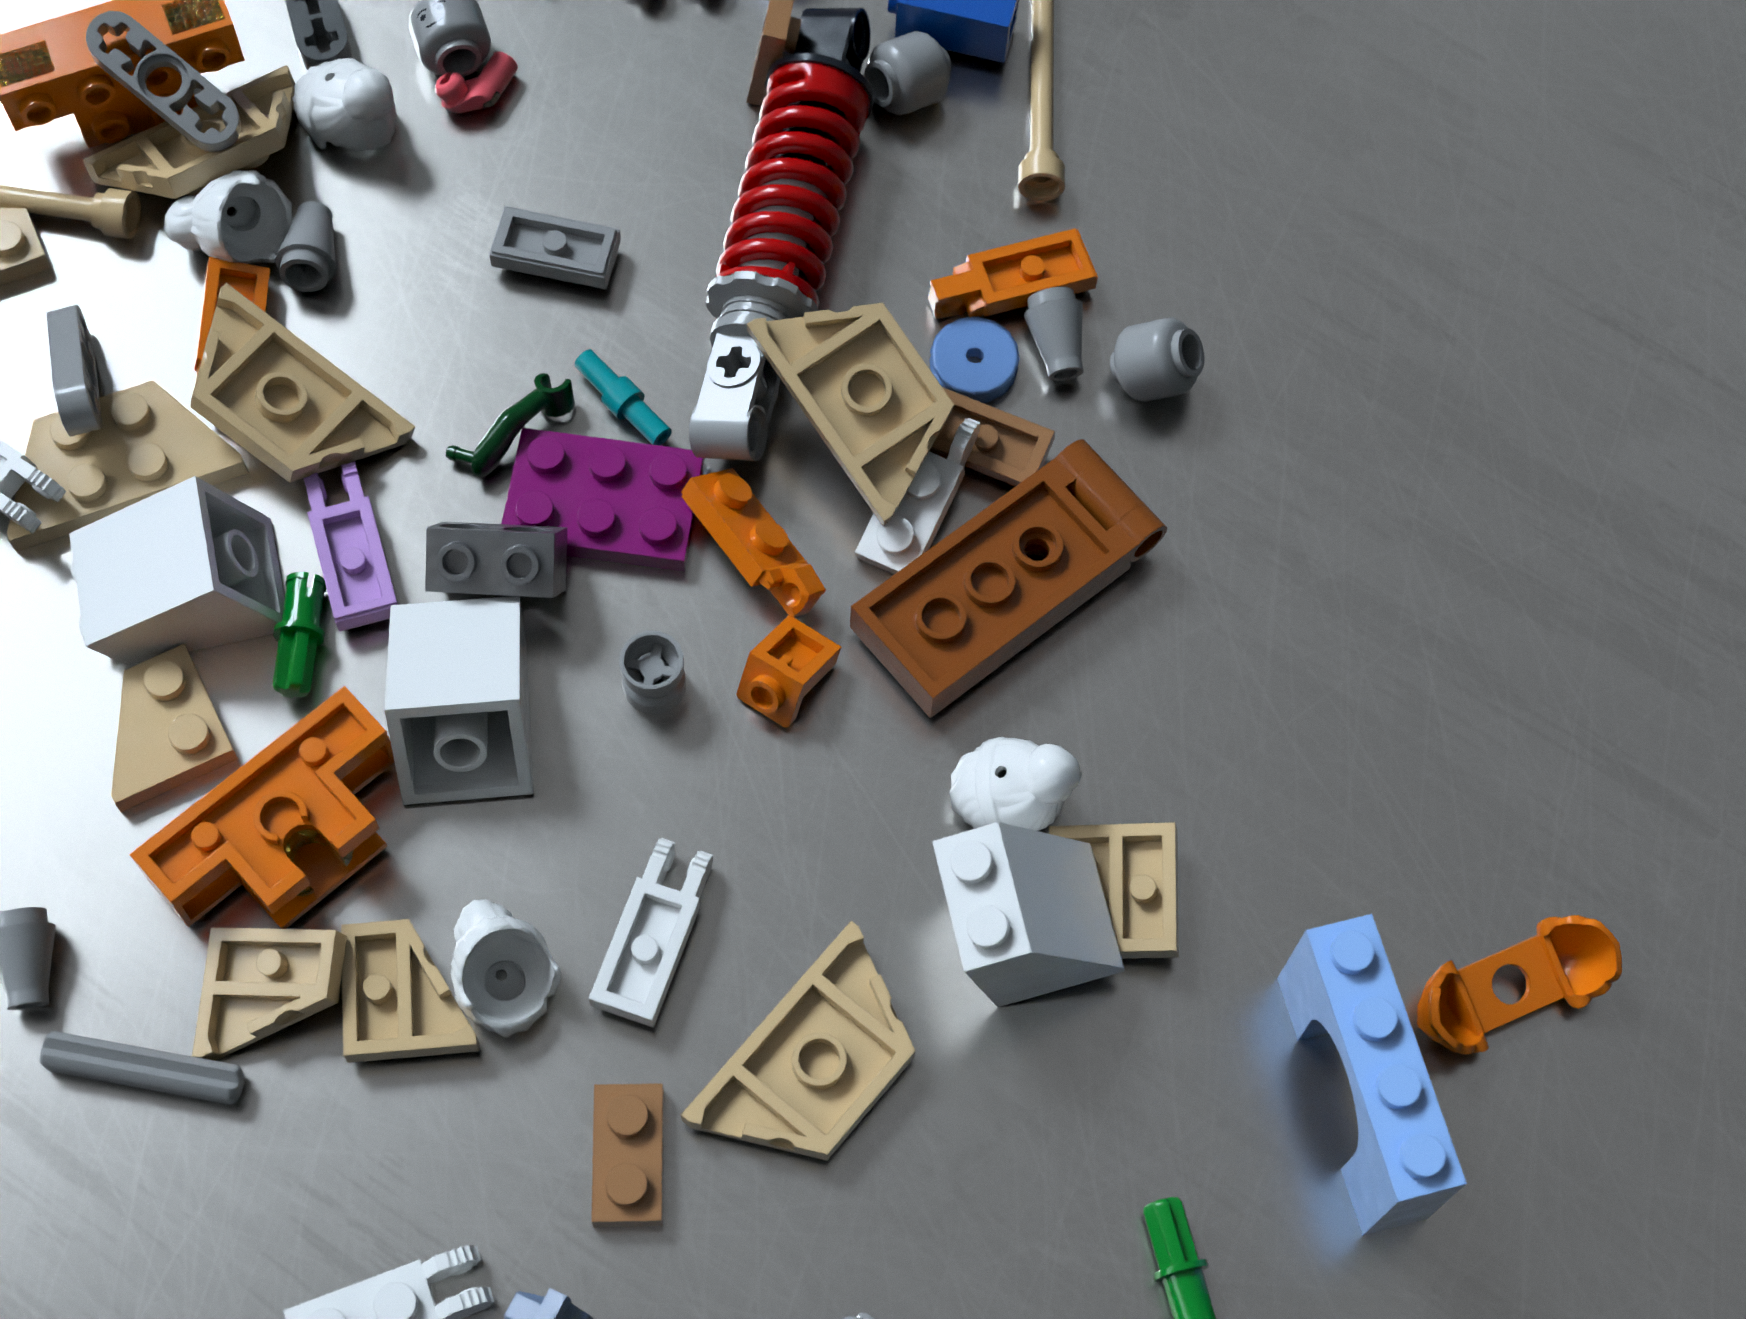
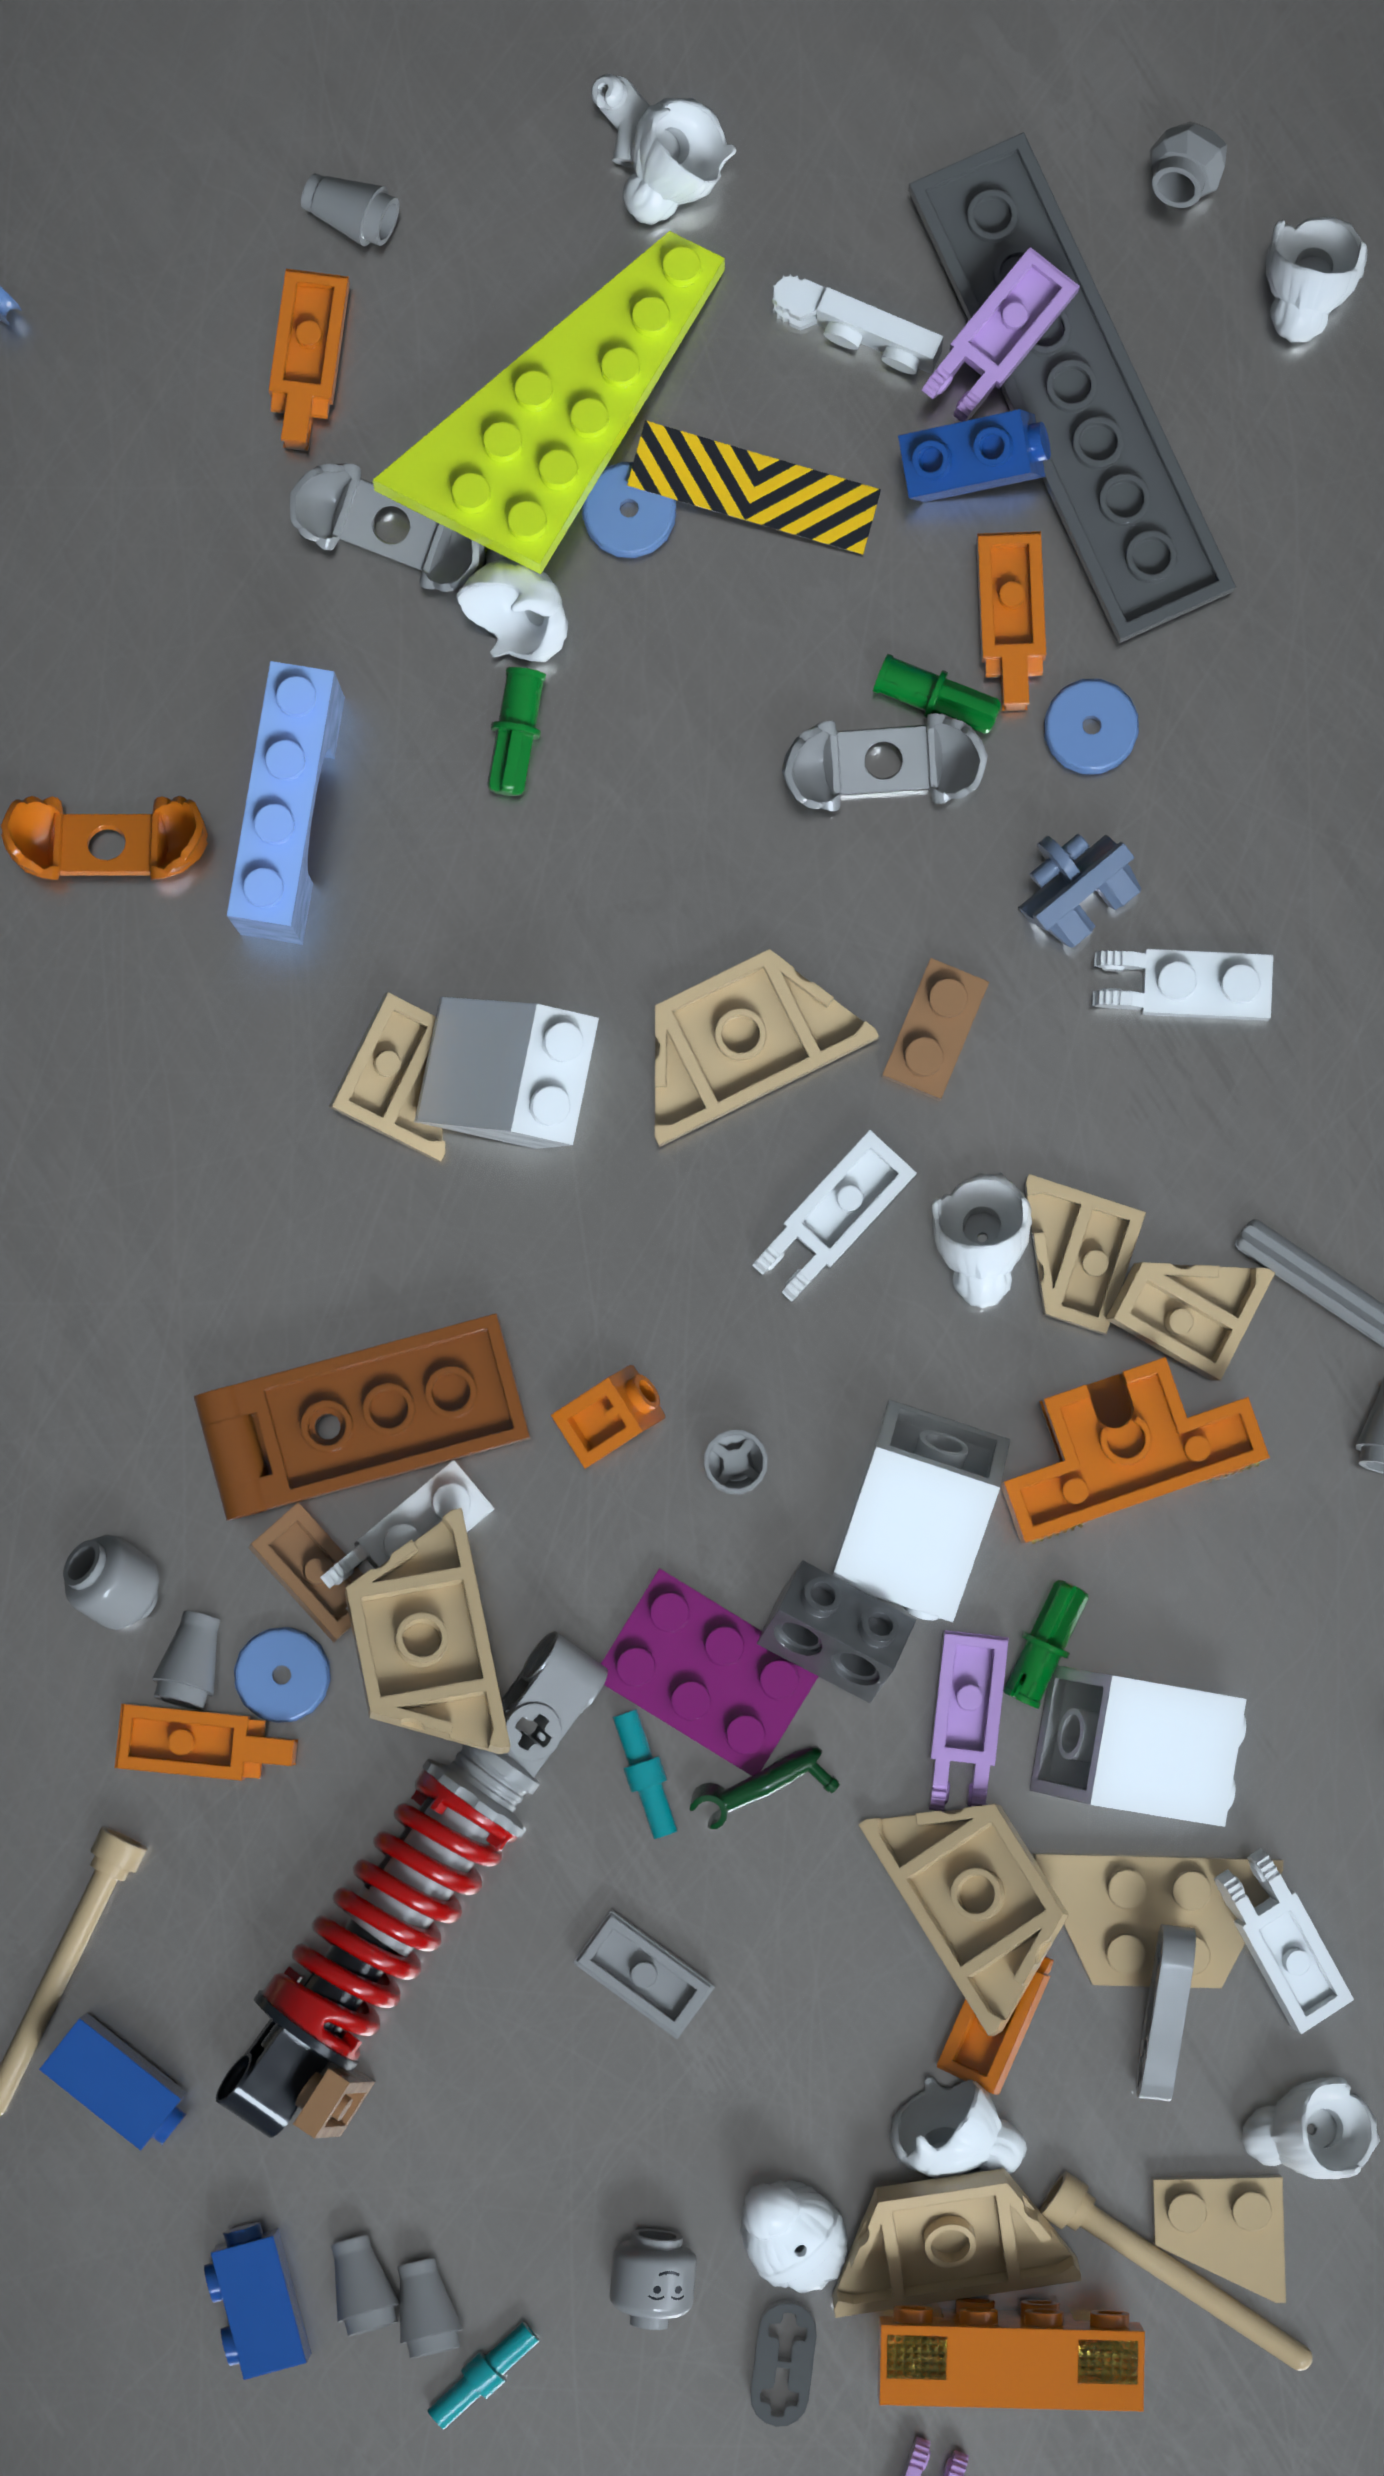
camera: 150 degrees left, 20 degrees up
light grey beam [86,11,241,152] -> none
tan wing [111,644,238,812] -> none
light grey cone [275,201,336,292] -> none
coral arm [435,51,518,114] -> none
orange hinge [681,468,826,618] -> none
light grey head [864,31,951,116] -> none
white piece [949,737,1082,831] -> none

